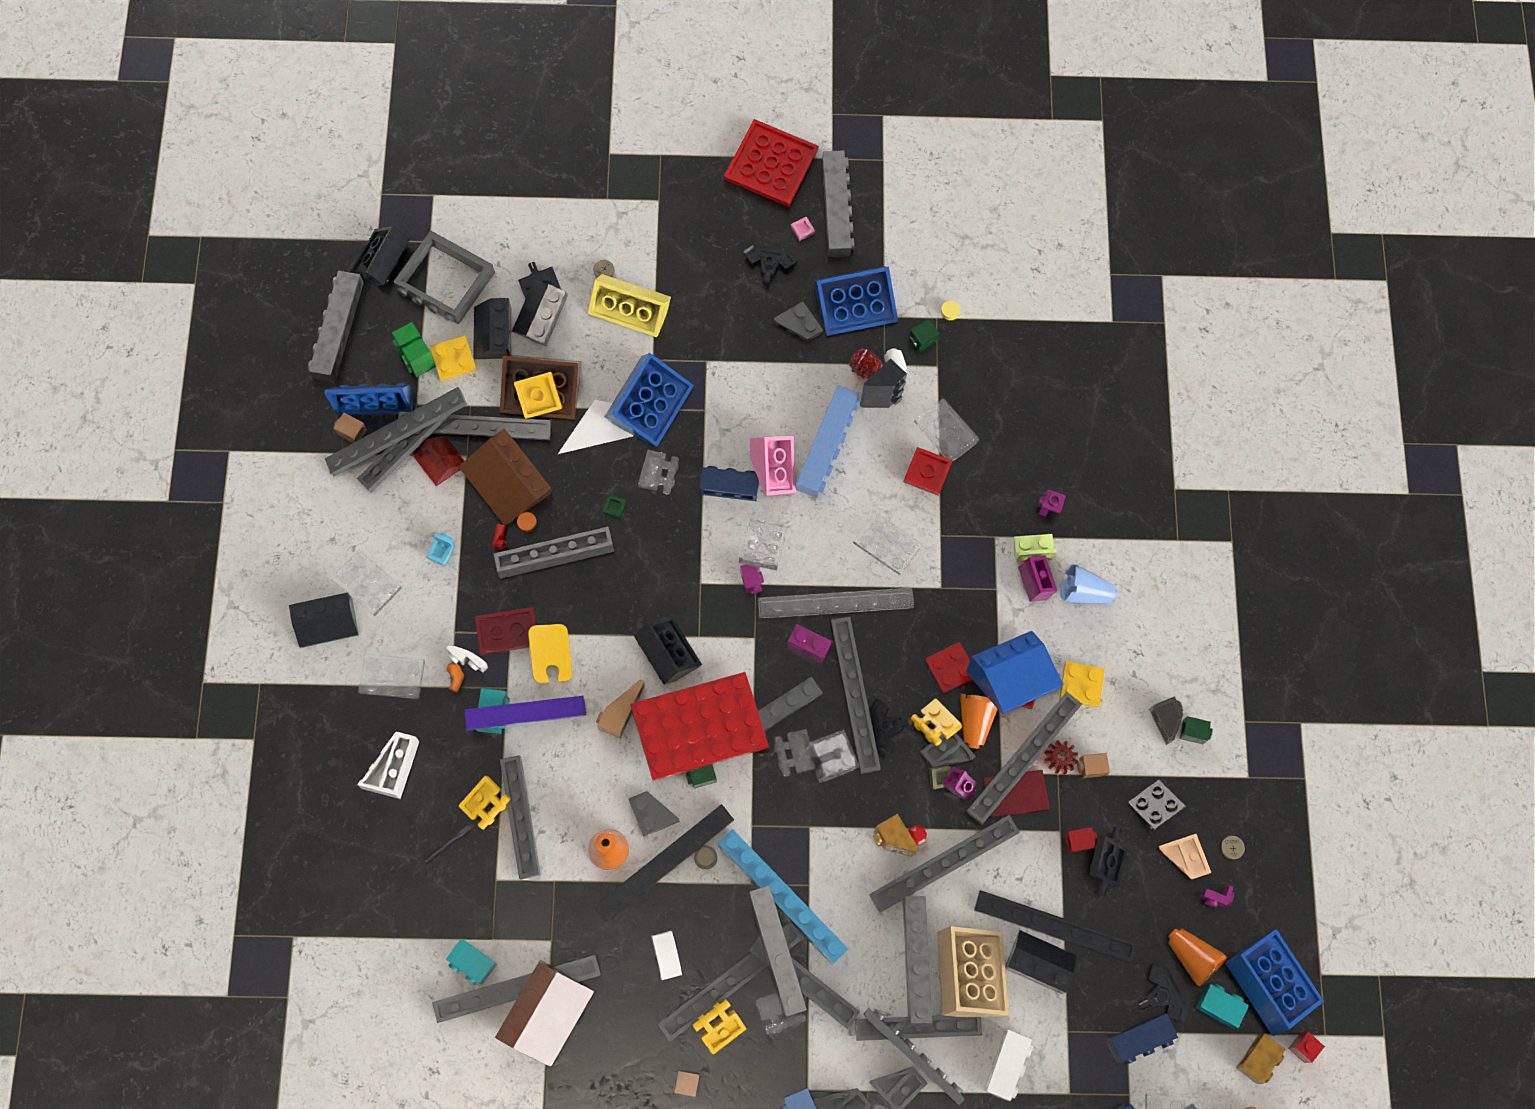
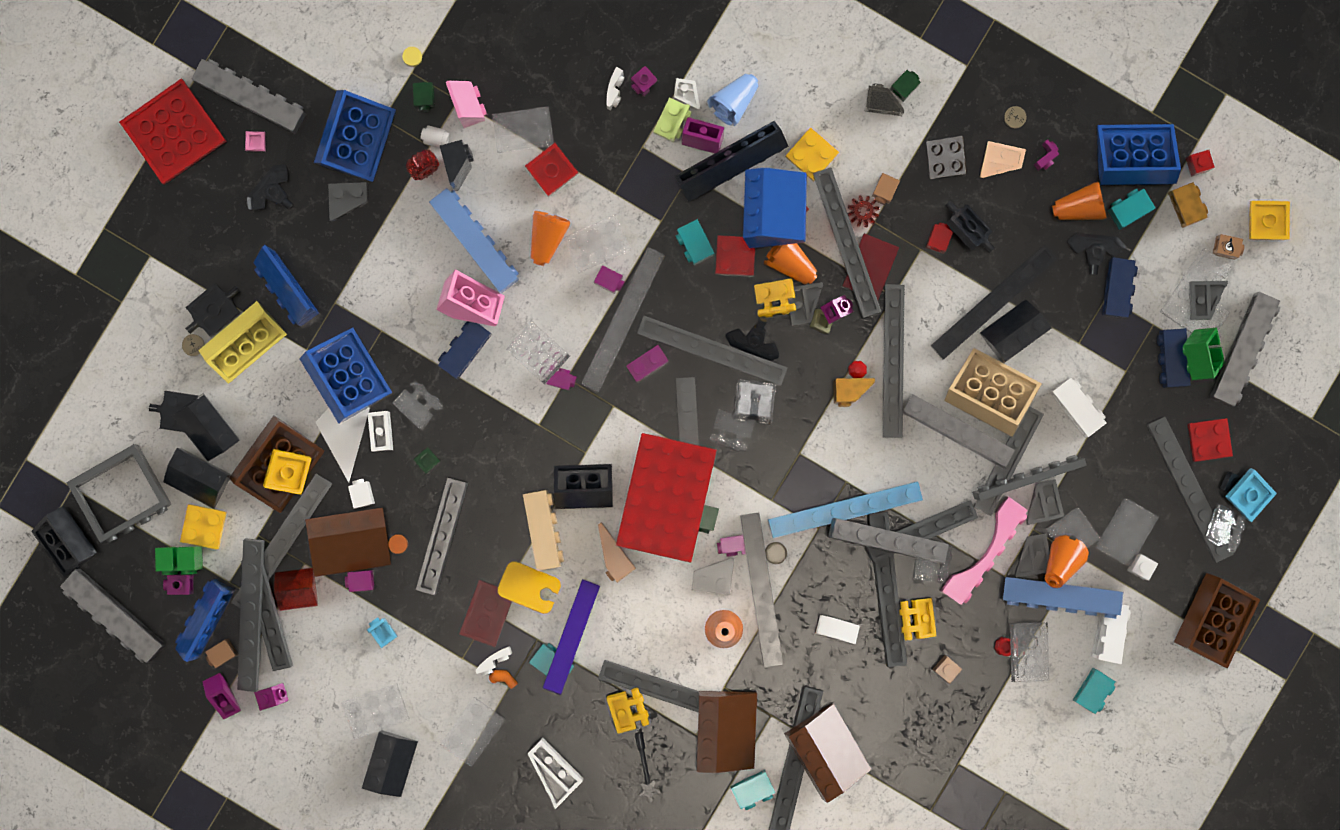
camera: 55 degrees left, 15 degrees up
red arm [492,524,506,550] -> none
none -> magenta brick [163,575,194,595]
none -> black plate [185,283,241,337]
none -> magenta slope [202,673,241,719]
none -> blue slope [253,245,319,326]
none -> magenta bracket [254,683,288,711]
none -> magenta brick [345,570,375,592]
none -> white brick [348,479,375,509]
none -> white brick [368,411,393,452]
none -> bright pink slope [446,81,487,128]
none -> tan brick [523,490,564,571]
none -> orange cone [530,211,570,266]
none -> magenta brick [594,265,625,294]
none -> white slope [607,67,624,111]
none -> white piece [674,78,700,110]
none -> black brick [674,121,789,202]
none -> teal brick [675,219,715,265]
none -> reddish brown slope [697,691,757,773]
none -> brick [717,535,746,557]
none -> bright pink arch [940,497,1028,605]

